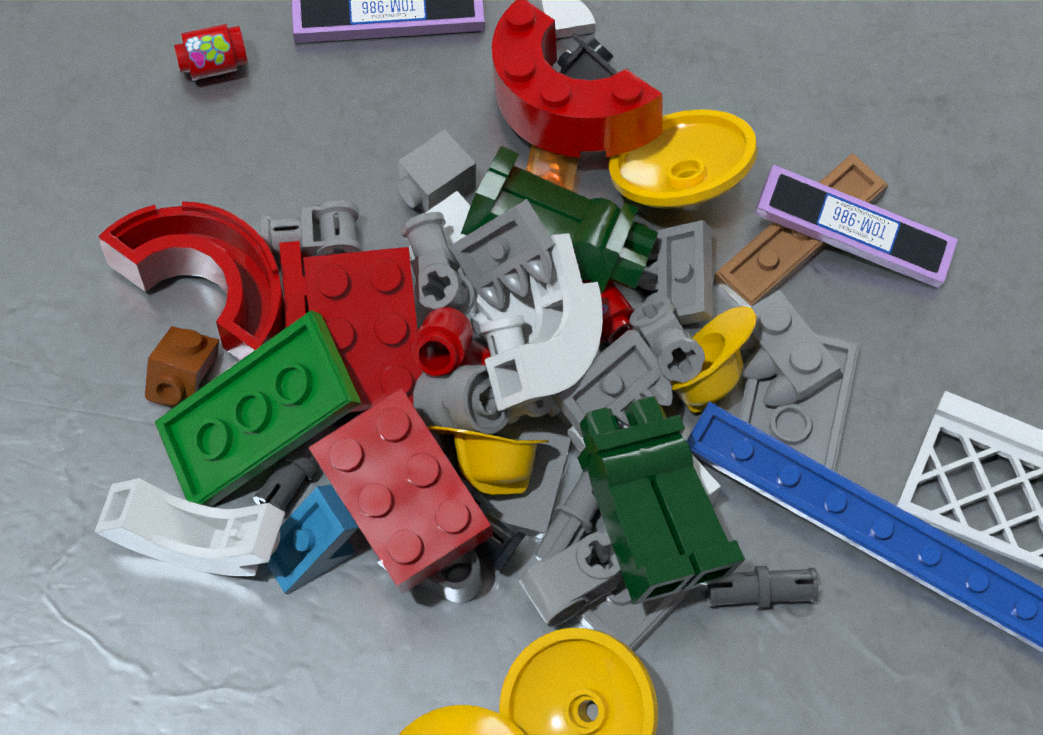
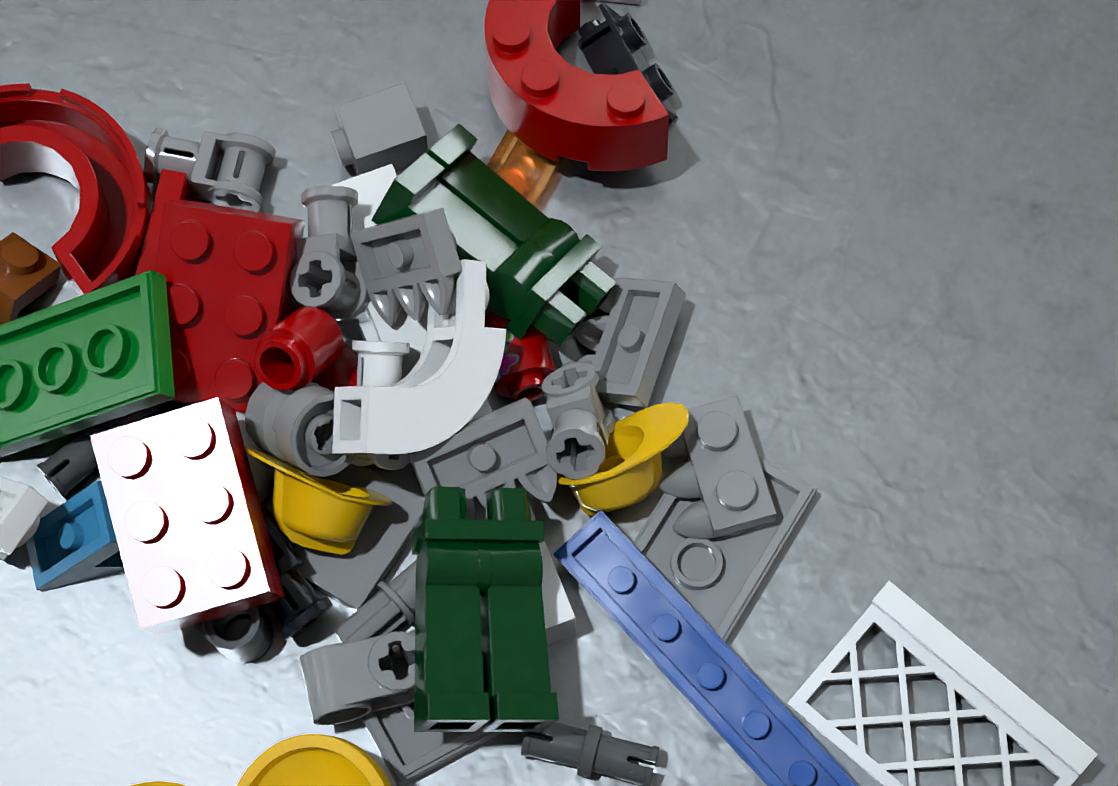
camera: 20 degrees right, 5 degrees up
yellow dish [609,109,758,209] -> none
medium nougat tile [713,153,888,307] -> none
tile [753,164,958,288] -> none

